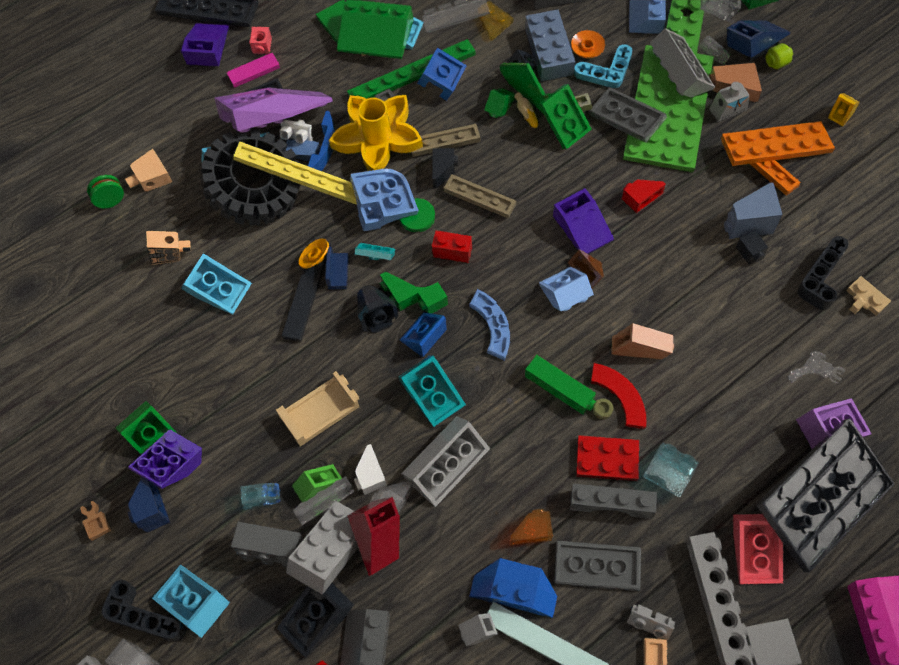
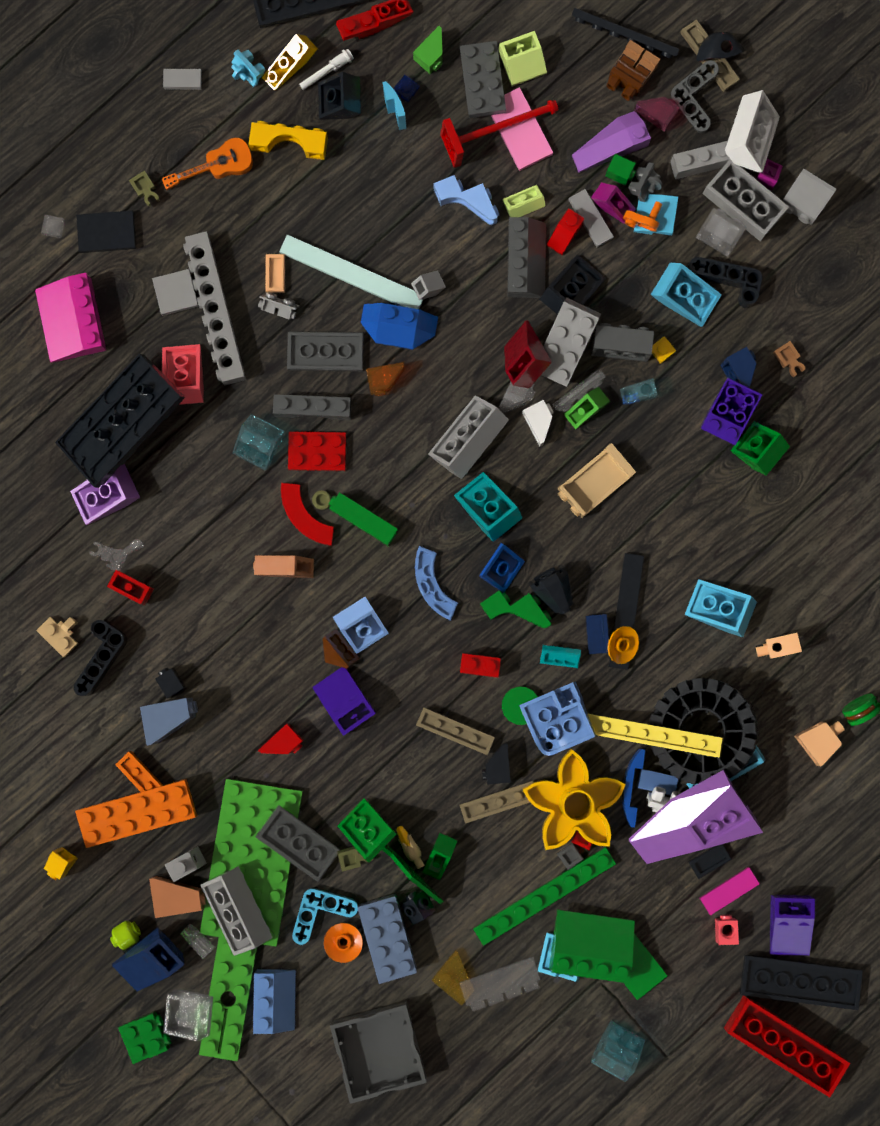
camera: 175 degrees right, 20 degrees up
blue panel [418,48,467,101] -> none
none -> red brick [107,570,154,606]
none -> yellow plate [652,336,676,364]

